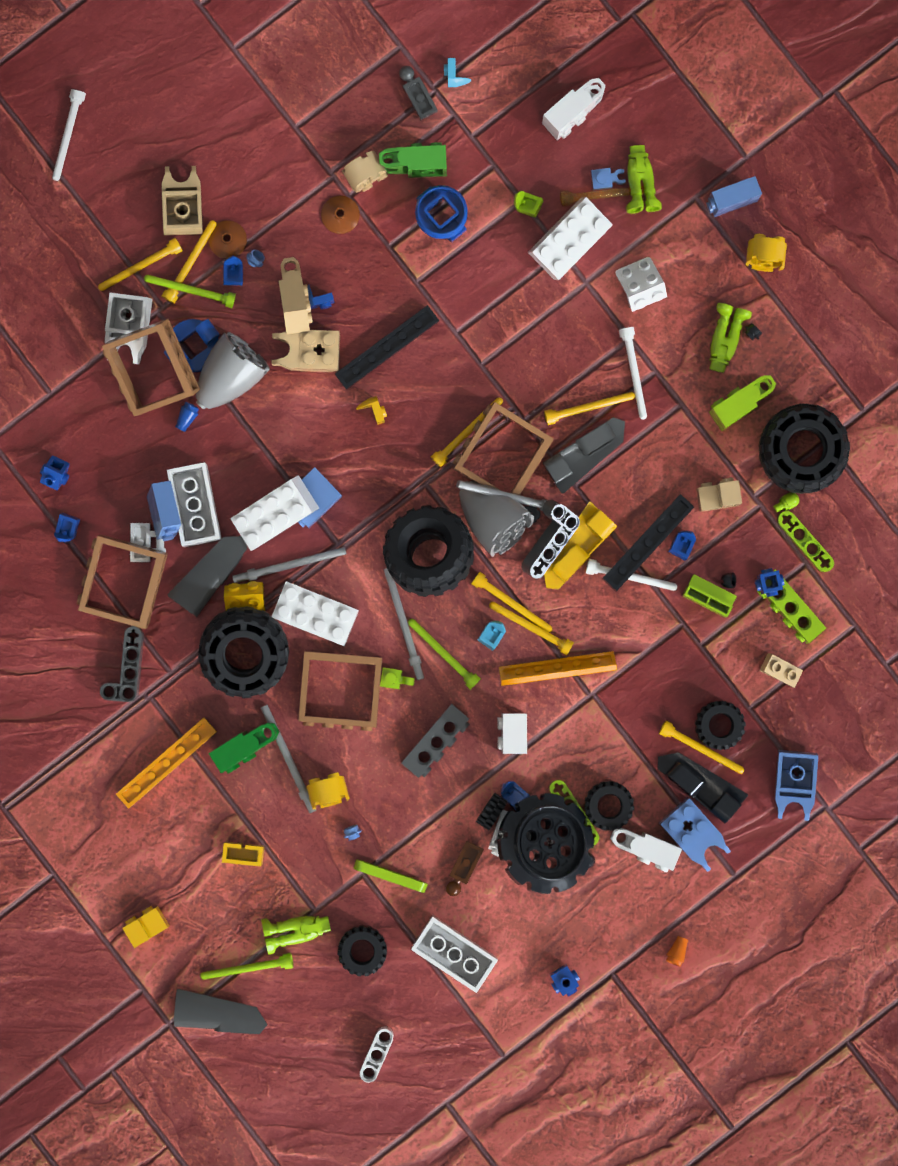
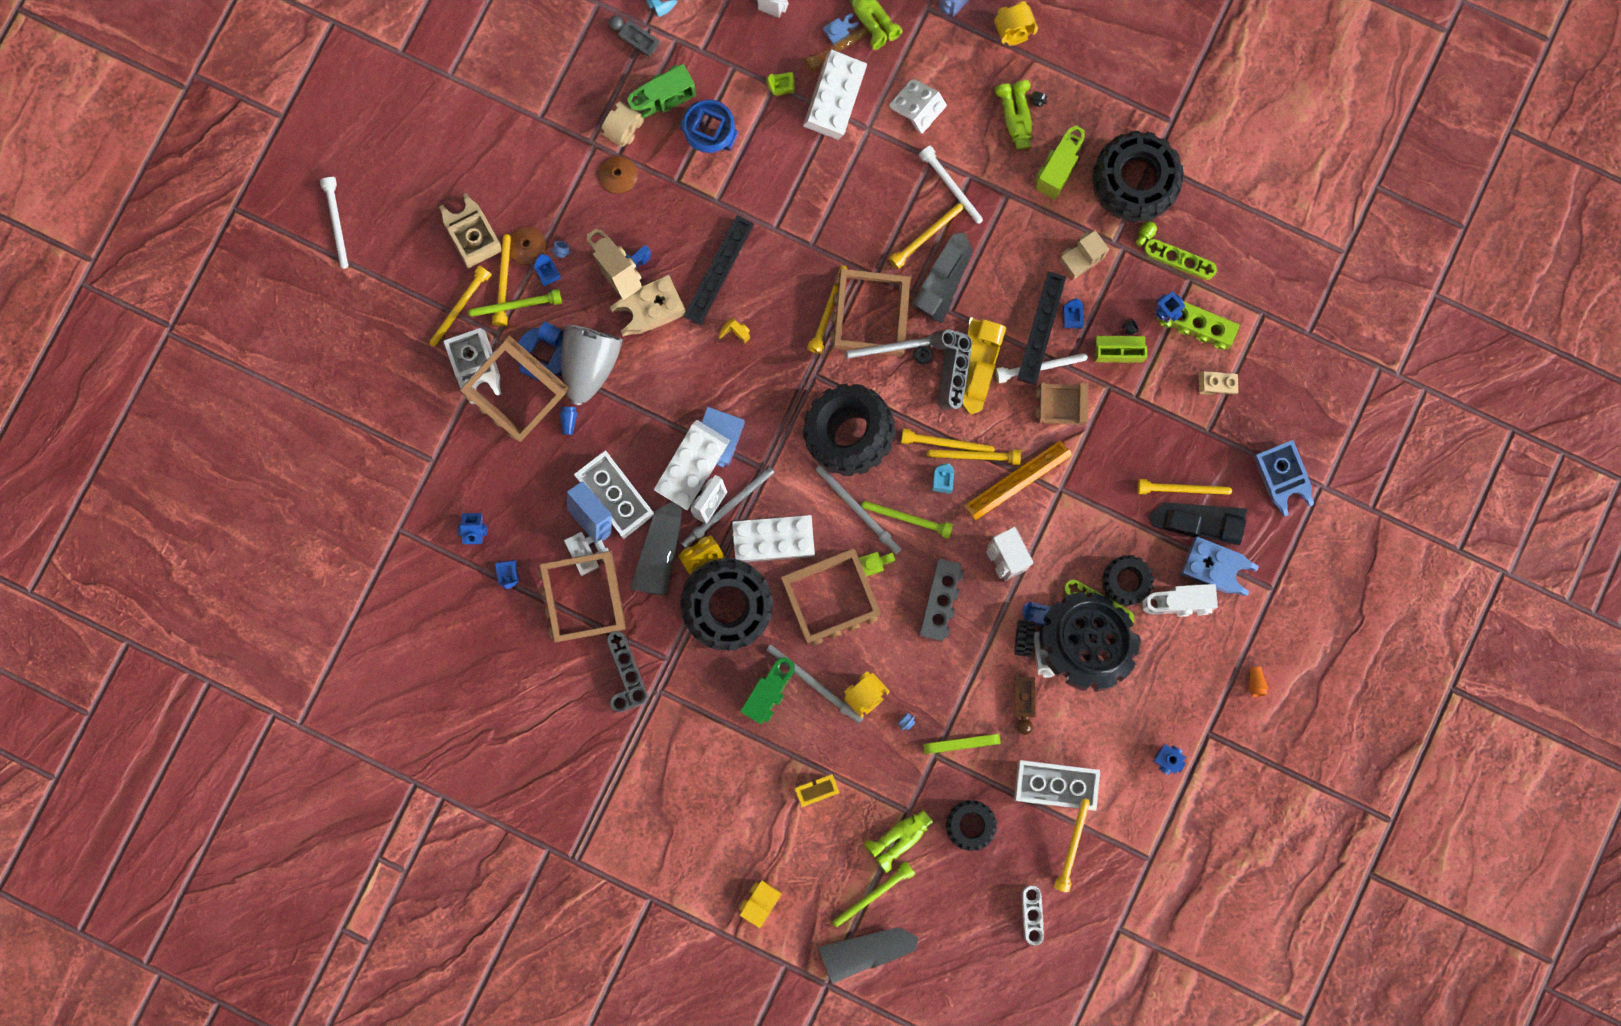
camera: 25 degrees left, 5 degrees down
light orange plate [116,717,217,809] -> none
light grey cylinder [459,481,534,557] -> none
black tyre [695,701,746,750] -> none
none -> white plate [690,475,727,524]
none -> medium nougat panel [1035,382,1088,425]
none -> yellow piece [1054,798,1089,892]

